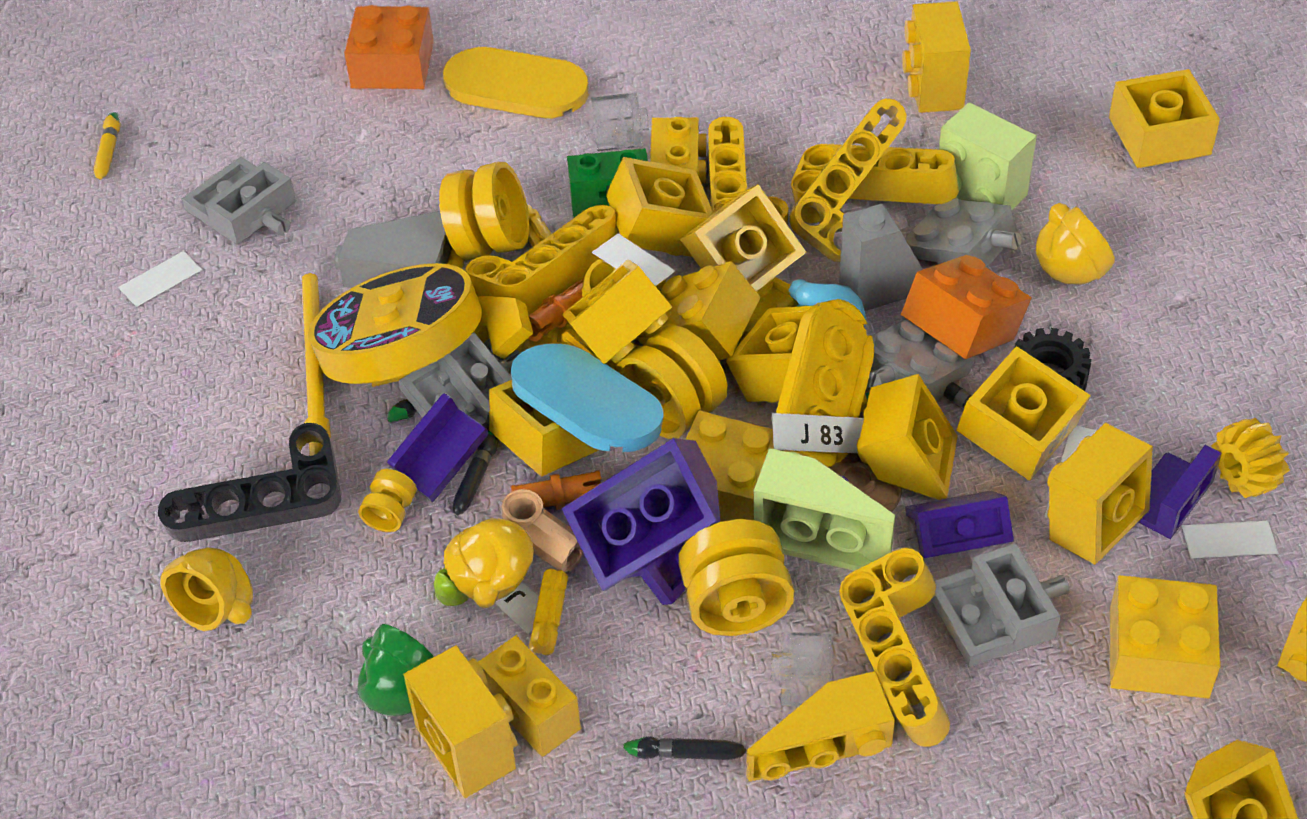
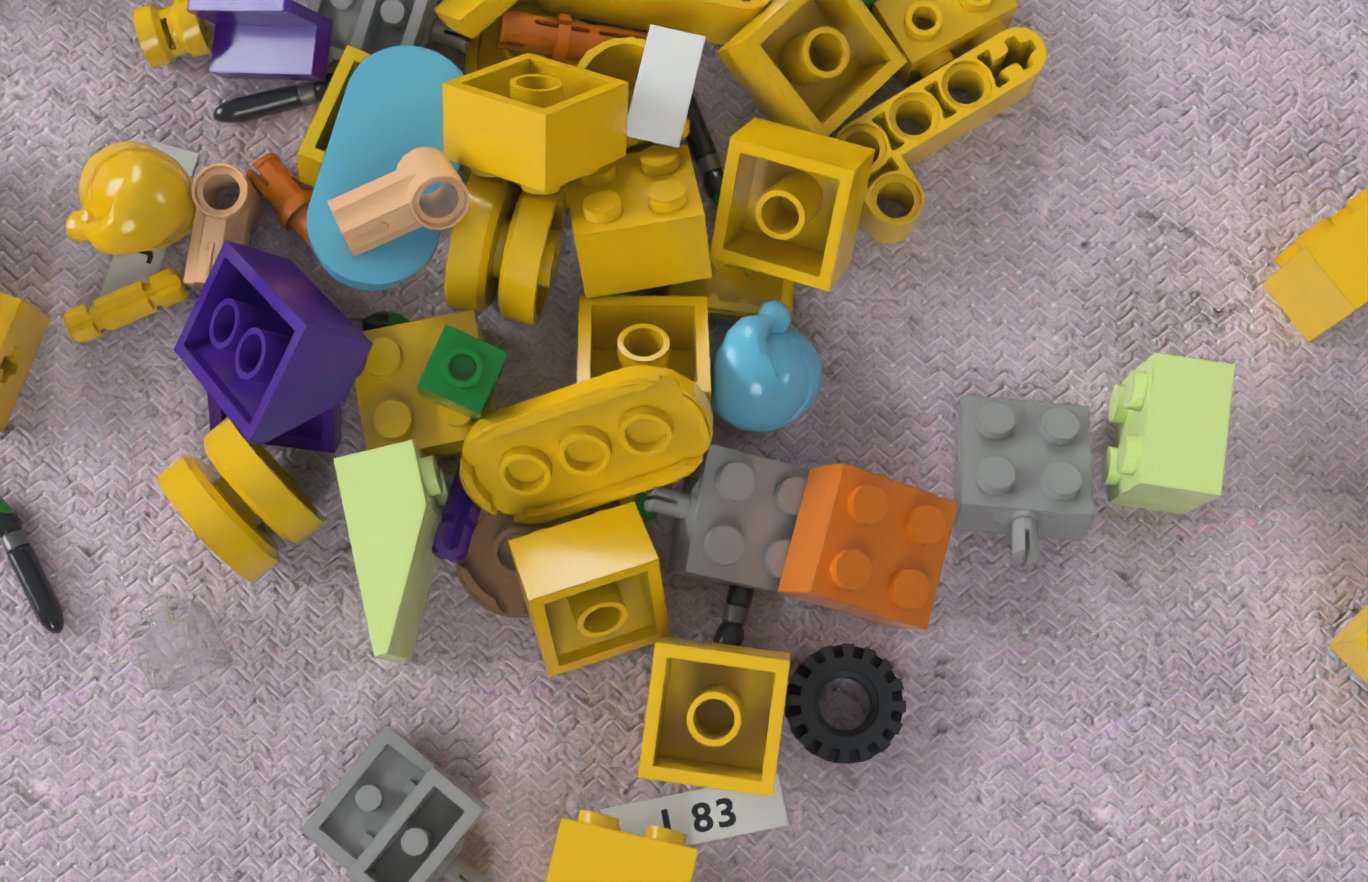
camera: 60 degrees right, 30 degrees up
yellow slope [747,671,895,782] -> none
white sticker [772,413,864,453] -> none
yellow beam [789,98,907,262] -> none
yellow beam [791,144,959,223] -> none
light grey slope [839,203,923,311] -> none
yellow beam [839,548,950,747] -> none
dark purple panel [905,491,1014,558] -> none
yellow piece [1036,203,1115,285] -> none
none -> light nougat piece [327,147,470,257]
none -> green brick [417,324,508,421]

